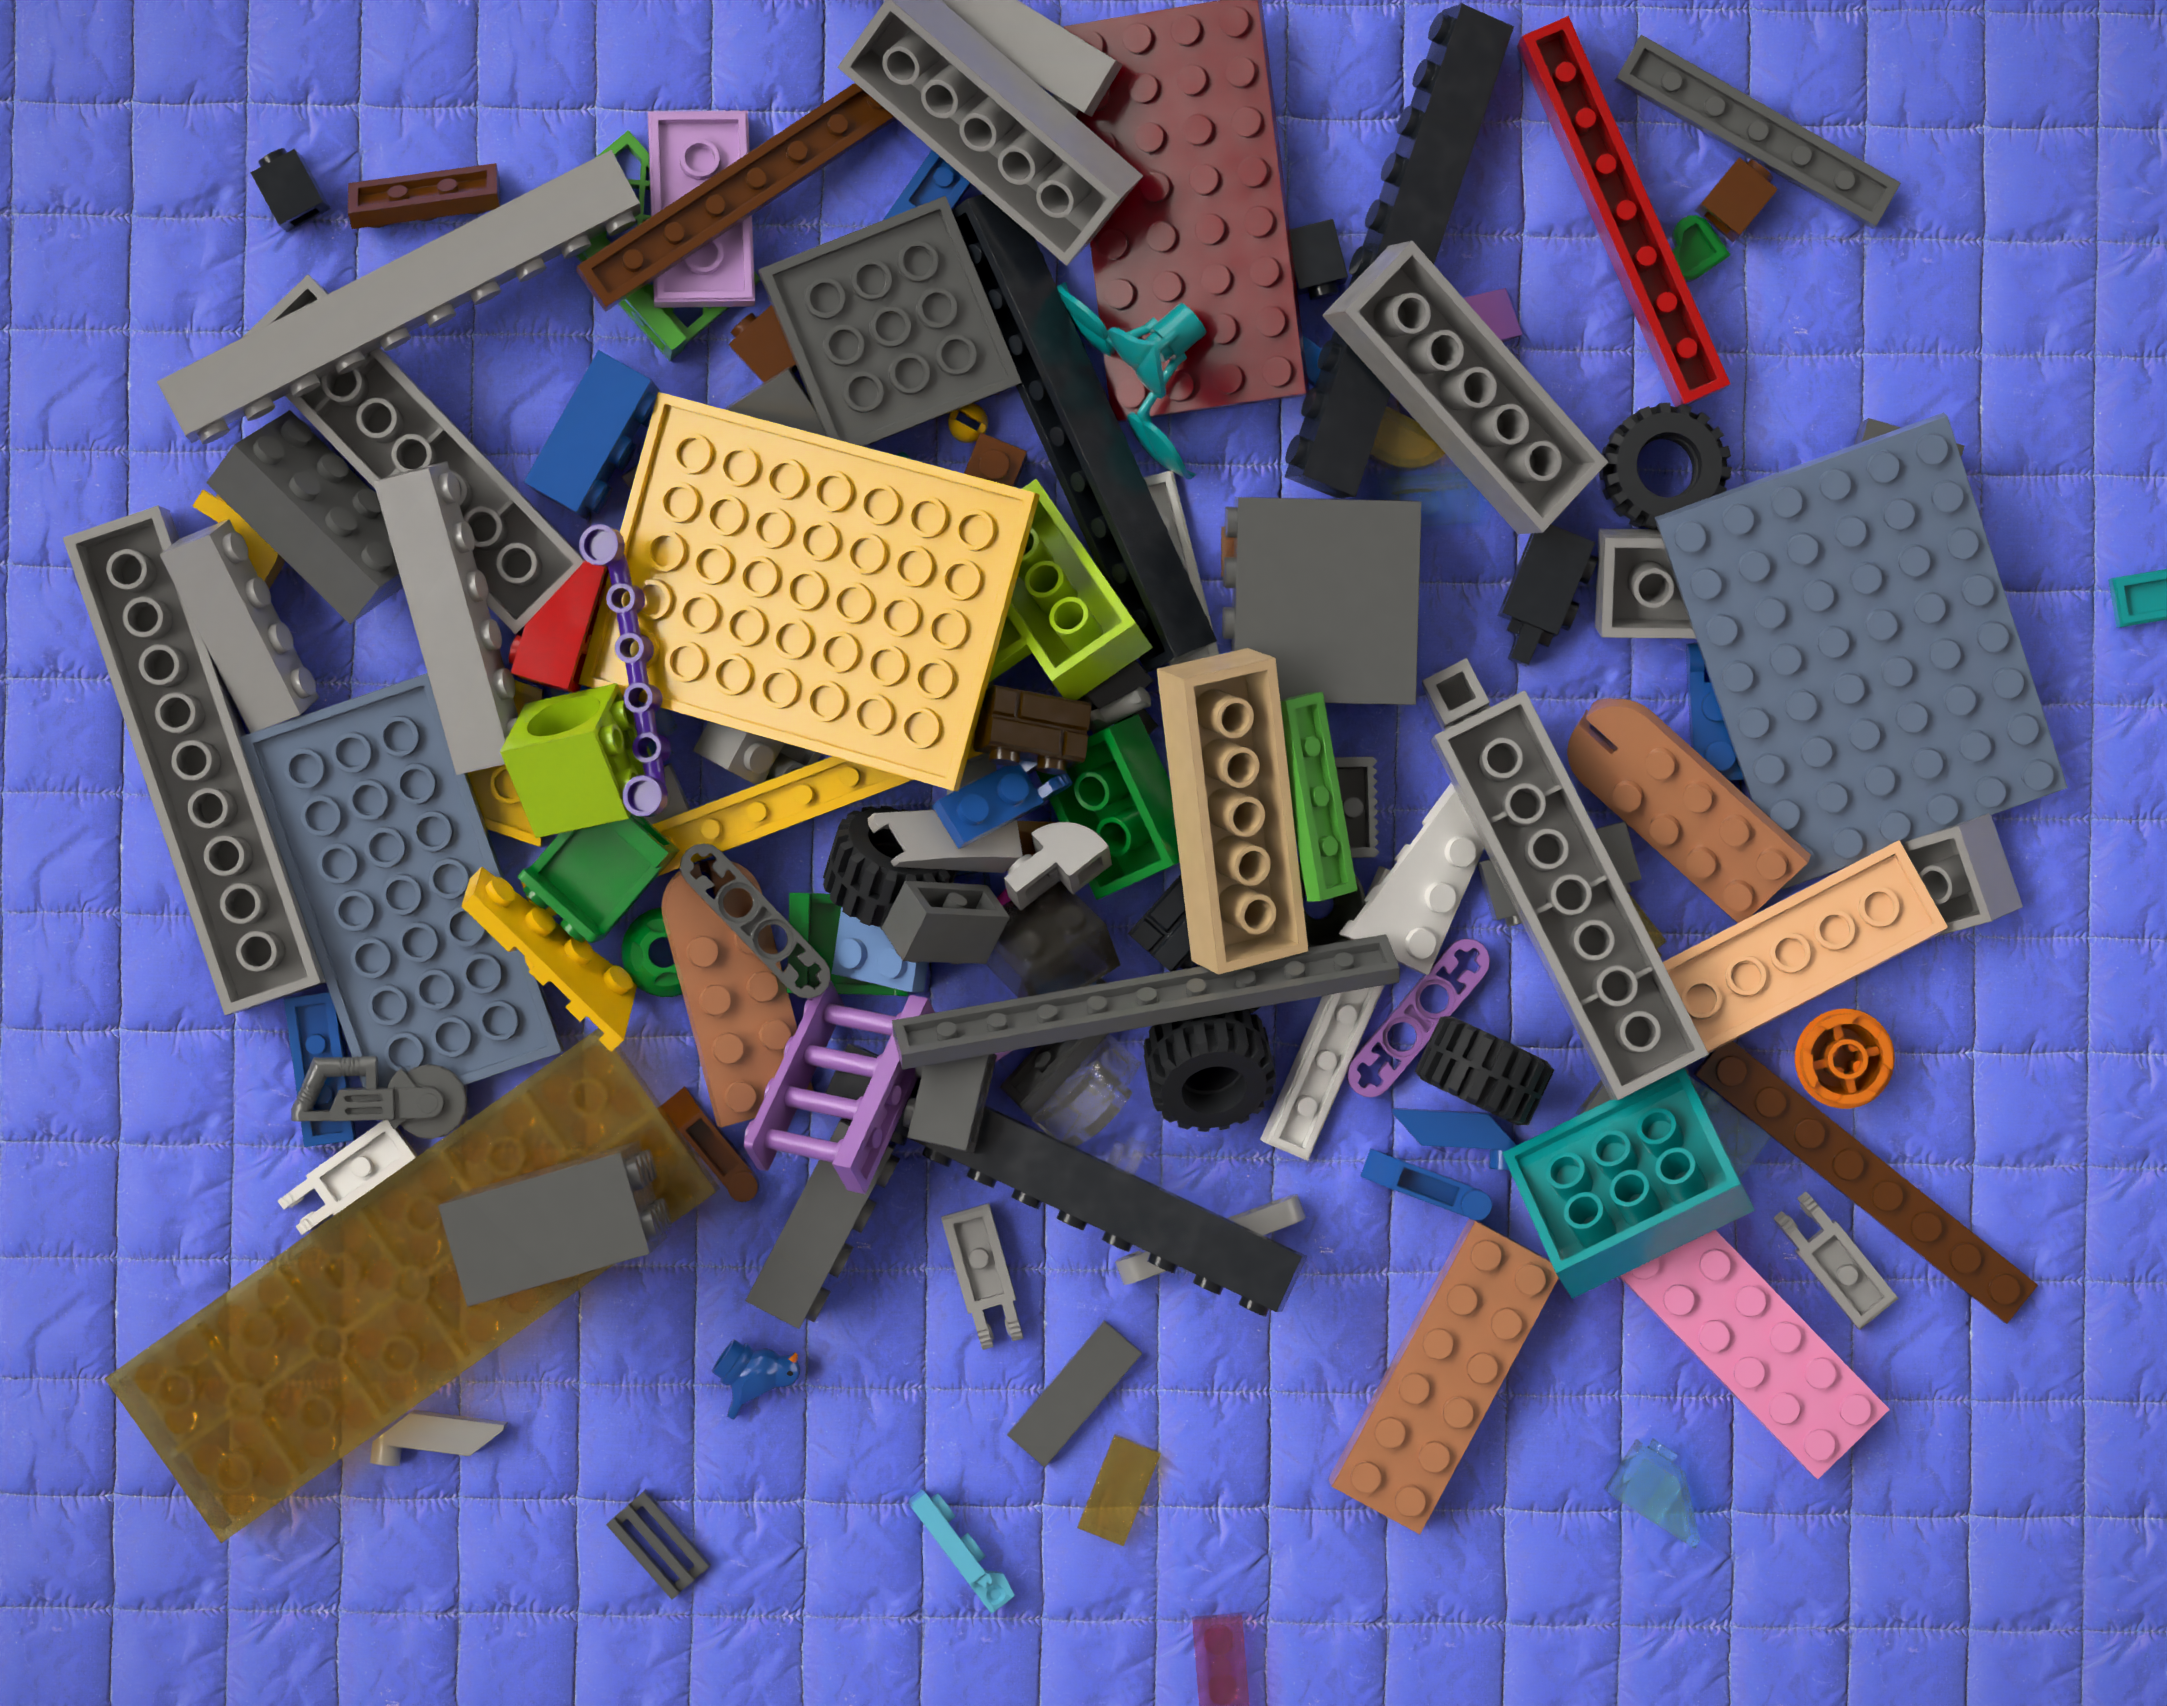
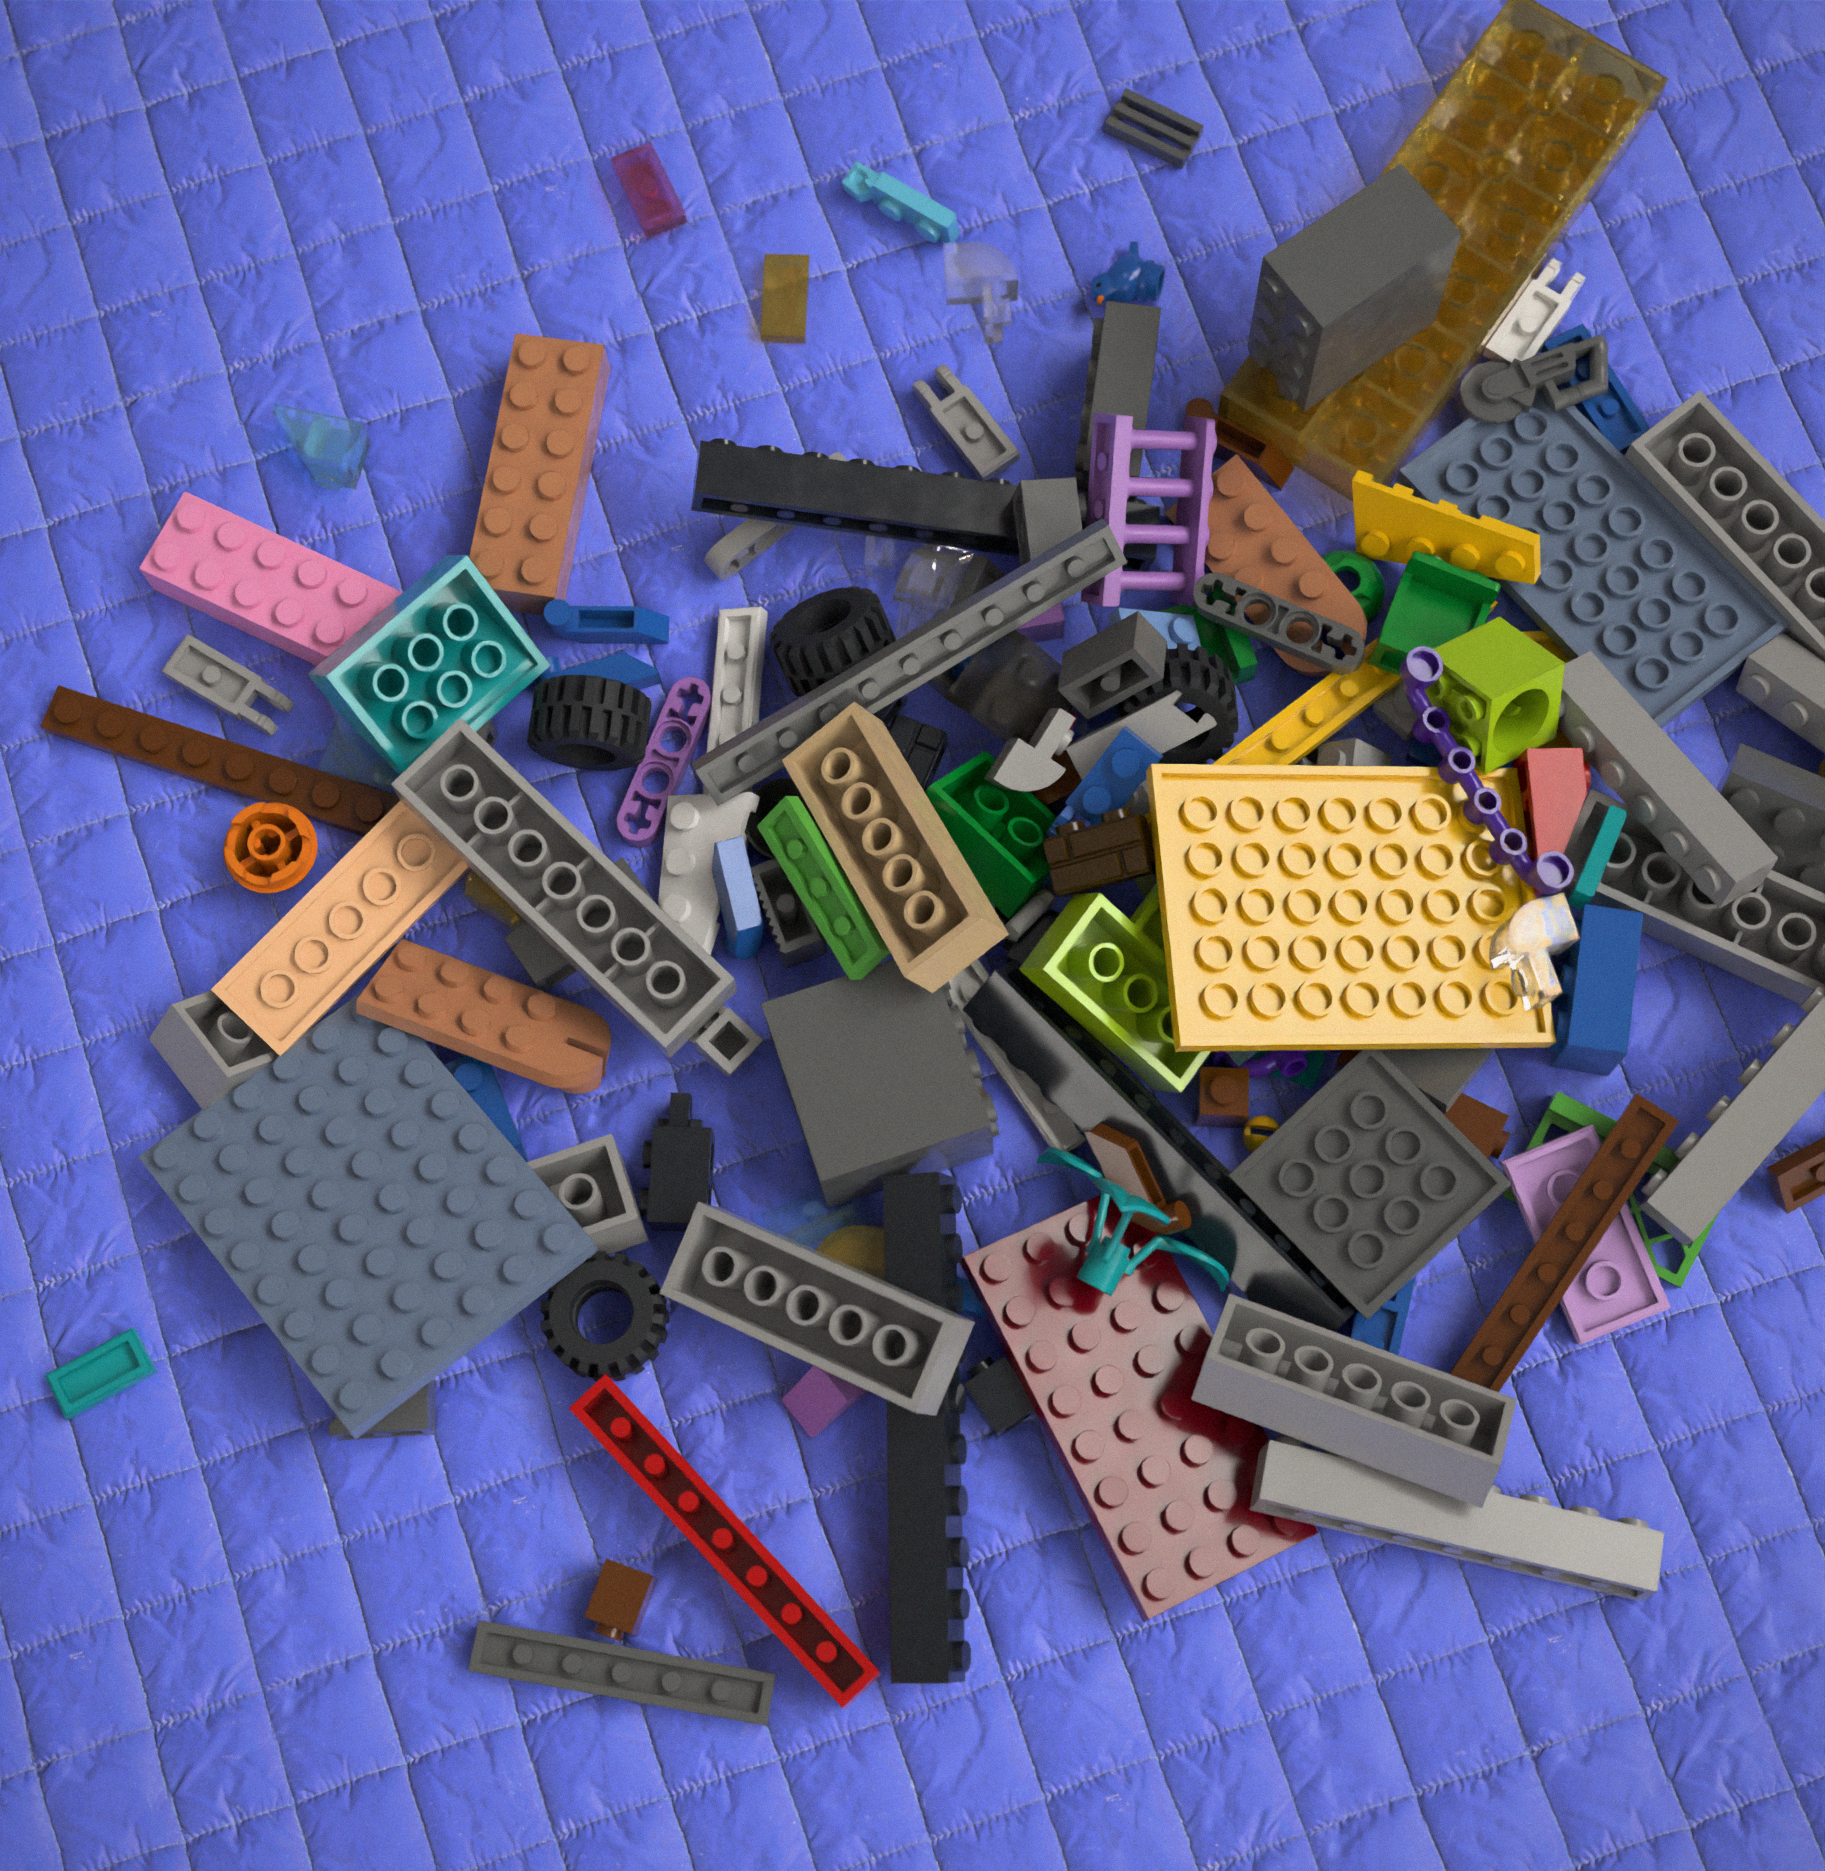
camera: 165 degrees right, 15 degrees down
light grey piece [370,1410,508,1466] -> none
dark grey tile [1007,1320,1142,1467] -> none
green tile [1672,215,1730,282] -> none
none -> piece [712,836,764,960]
none -> clear brick [943,242,1018,344]
none -> reddish brown piece [1085,1123,1191,1235]
none -> clear brick [1489,893,1580,1011]
none -> teal tile [1566,805,1627,910]

